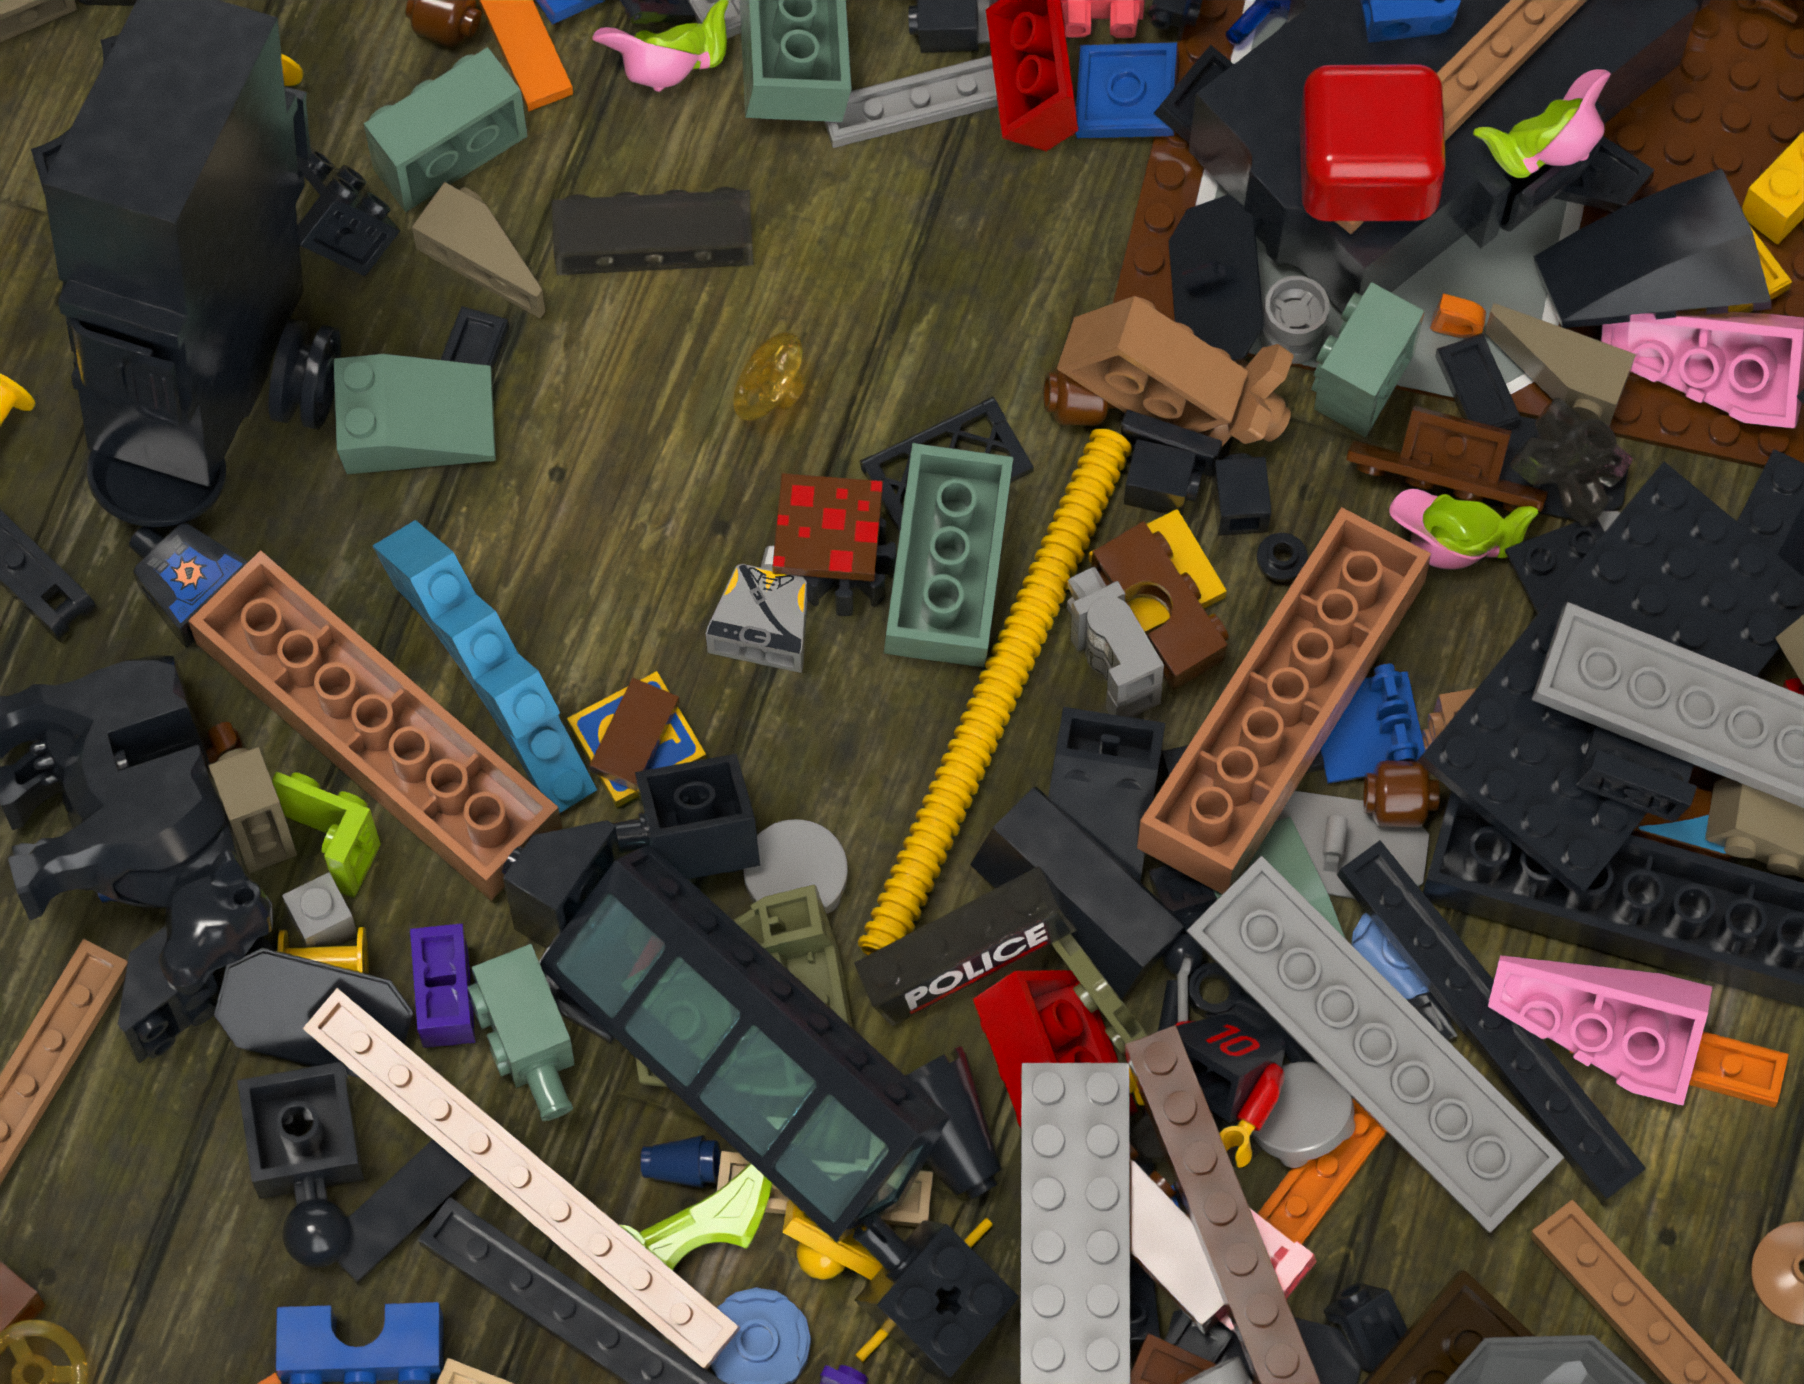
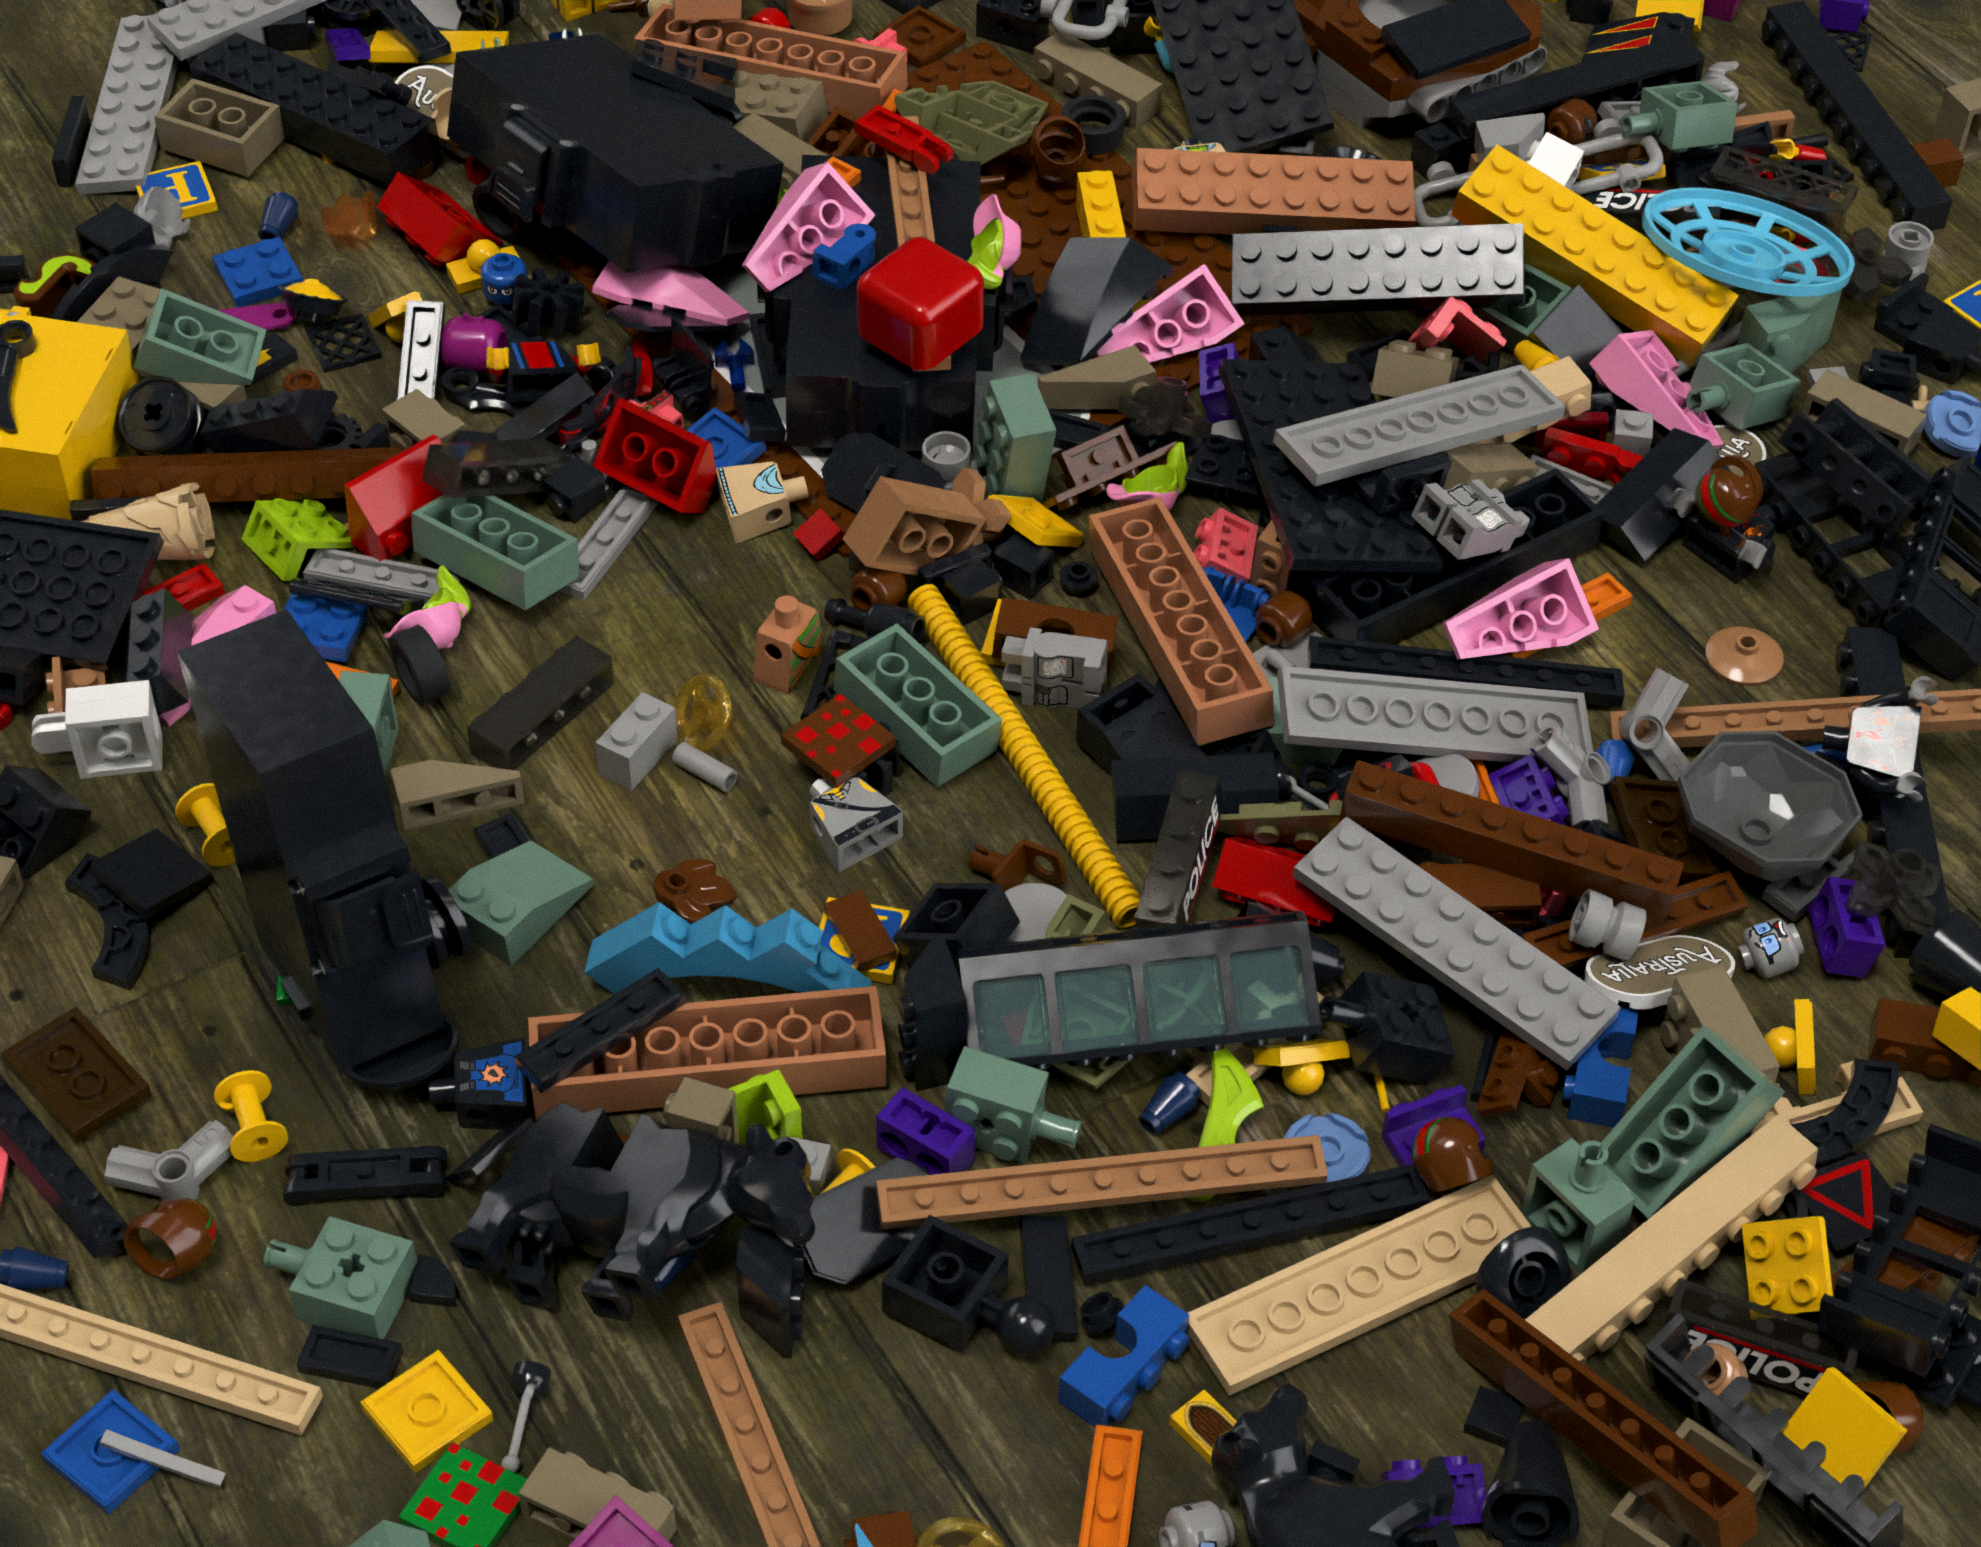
camera: 50 degrees left, 20 degrees down
none -> black tyre [388,625,450,705]
none -> black window [446,1118,534,1184]
none -> black tile [514,968,685,1093]
none -> light grey brick [595,692,678,791]
none -> reddish brown plate [653,859,737,923]
none -> light grey axle [672,742,738,792]
none -> tan torso [716,461,809,544]
none -> nougat torso [754,595,824,695]
none -> red tile [793,508,845,562]
none -> black piece [824,598,926,644]
none -> reddish brown bracket [968,839,1066,892]
none -> yellow tile [988,494,1085,548]
none -> black plate [1080,1292,1125,1334]
none -> coral bracket [1194,507,1258,585]
none -> dark purple brick [1199,342,1240,425]
none -> light grey hips [1411,479,1530,560]
none -> dark purple bracket [1488,754,1571,826]
none -> light grey piece [1530,723,1611,830]
none -> blue cone [1595,739,1635,802]
none -> light grey piece [1619,667,1690,781]

